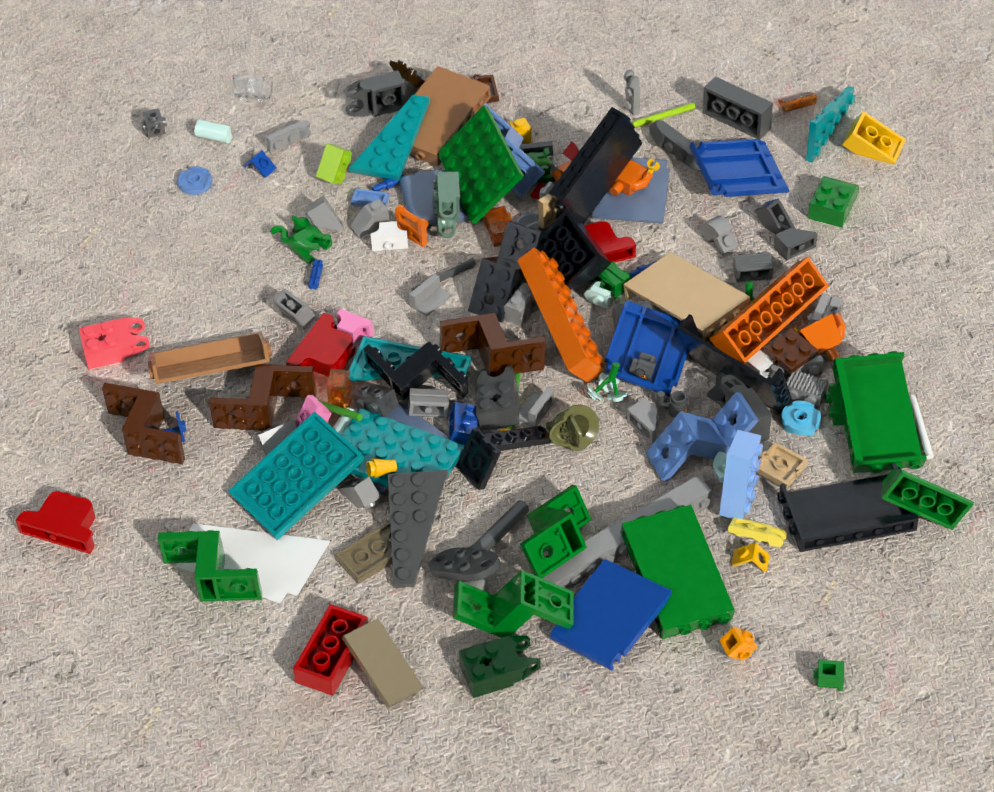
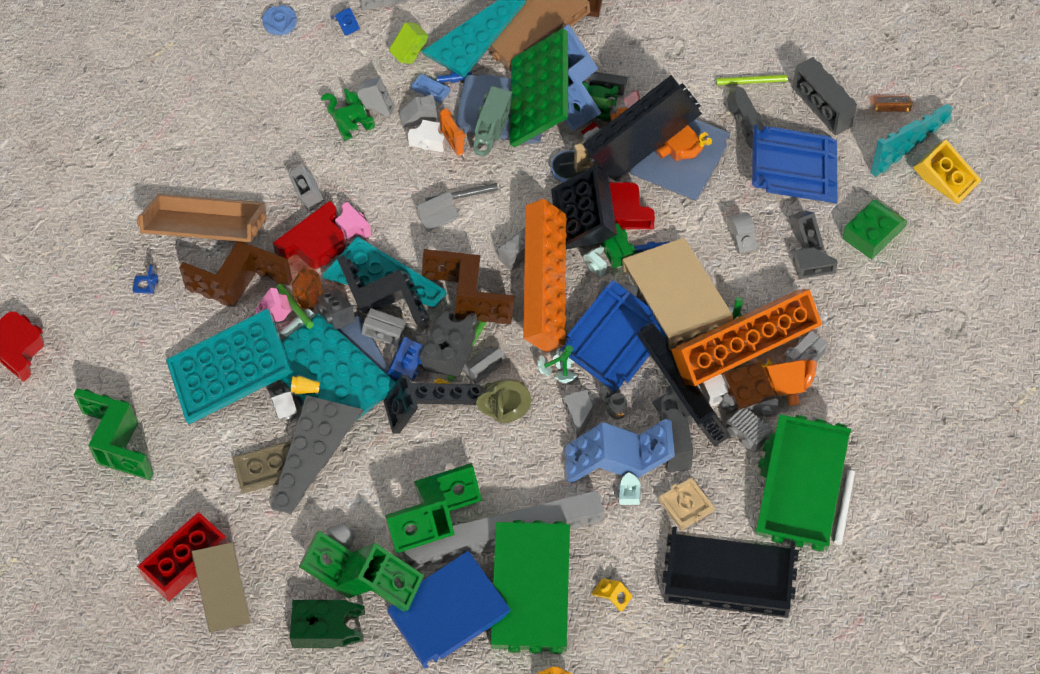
camera: 20 degrees right, 10 degrees up
coral brick [79,318,150,369] -> none
reddish brown bracket [102,383,185,464] -> none
white sticker [177,523,330,603] -> none
light grey panel [254,420,297,455] -> none
blue axle [308,259,323,290] -> none
dark grey piece [429,500,529,581] -> none
black bracket [468,221,543,322] -> none
clear orange brick [484,206,512,247] -> none
yellow brick [509,117,532,144] -> none
light grey hinge [624,69,640,116] -> none
dark grey piece [629,352,656,381] -> none
light blue brick [719,430,763,519] -> none
light yellow hinge [728,518,787,547] -> none
dark grey brick [733,252,773,282] -> none
medium azure plate [781,401,821,436] -> none
green slope [881,469,974,530] -> none

